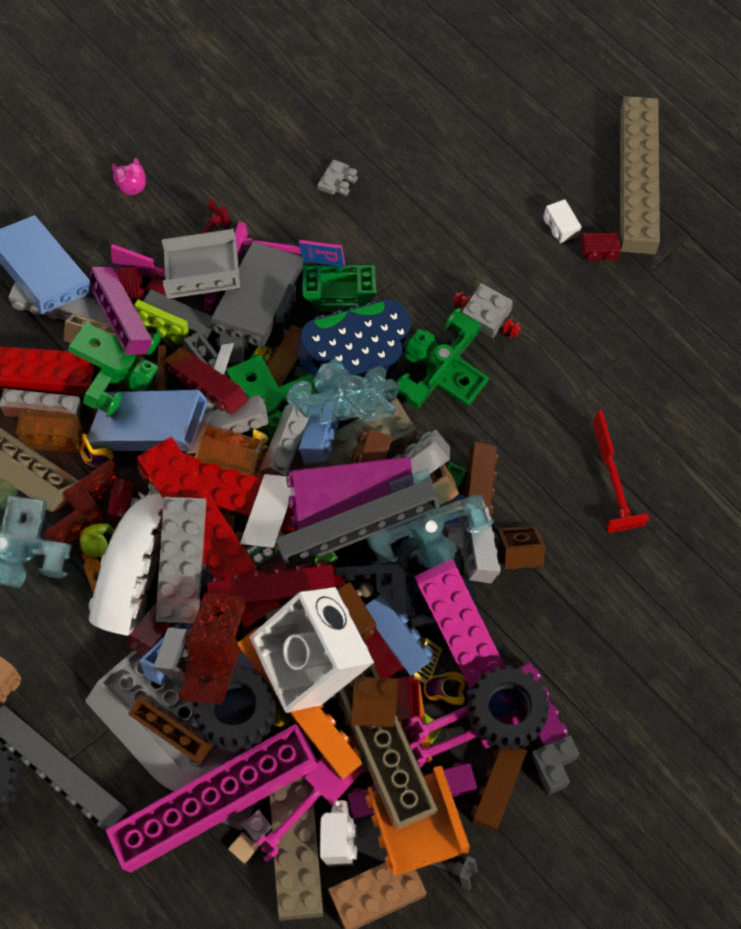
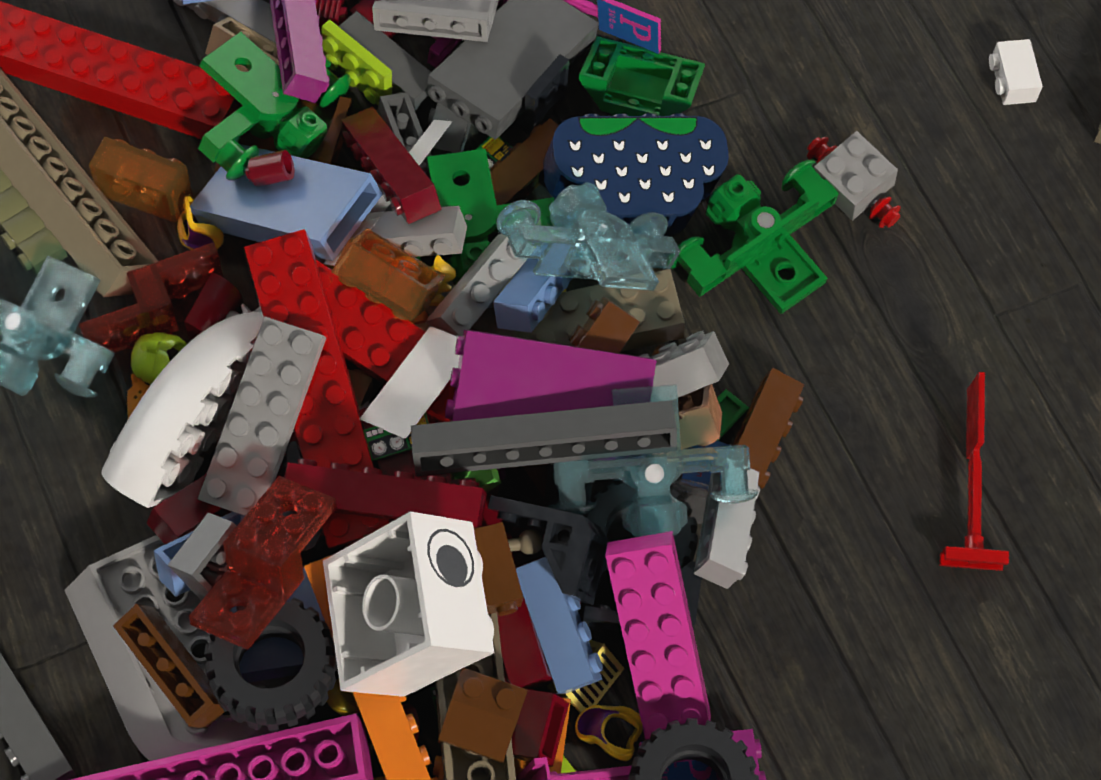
camera: 15 degrees right, 0 degrees up
light grey brick [0,389,83,424] -> none
reddish brown slope [498,526,545,570] -> none
dark red brick [581,233,621,261] -> none
none -> dark red brick [245,150,295,187]

